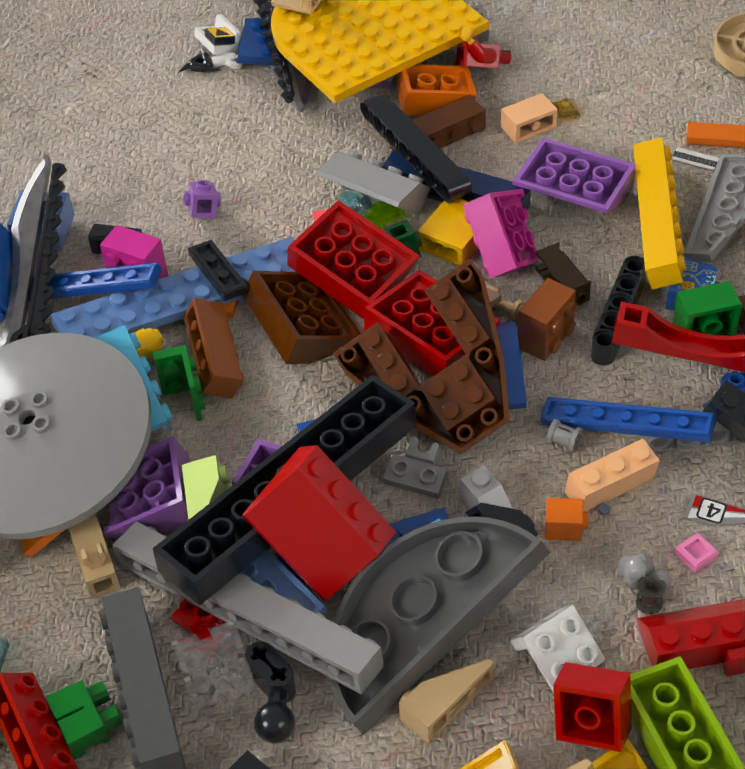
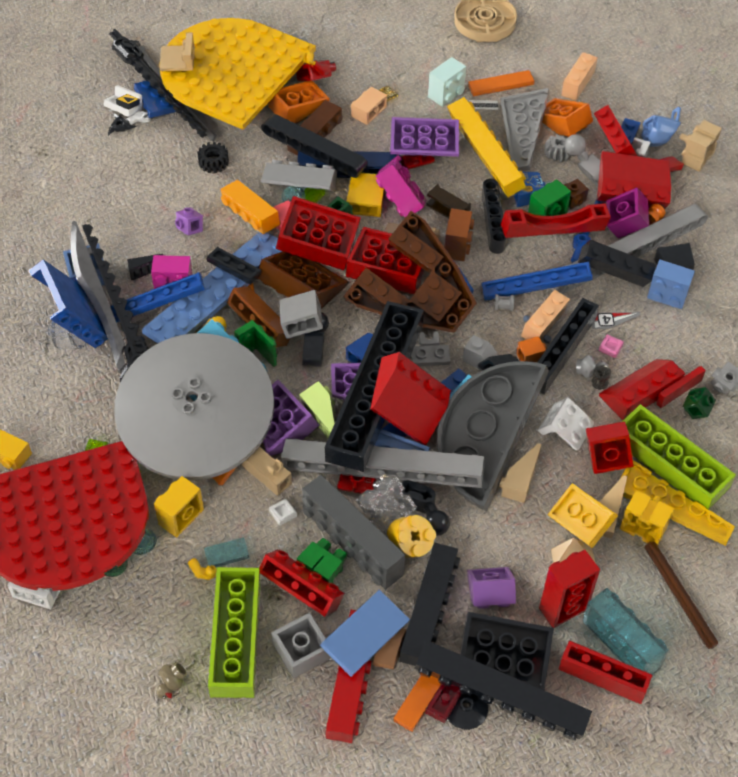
camera: 30 degrees left, 5 degrees up
none -> black tyre [197,142,229,173]
none -> light orange brick [221,179,280,234]
none -> white tile [269,499,297,526]
none -> light grey brick [280,290,323,339]
none -> black beam [302,312,329,367]
none -> yellow brick [387,515,436,558]
none -> red piece [400,155,435,170]
none -> light aqua brick [428,57,466,107]
none -> black brick [537,298,599,394]

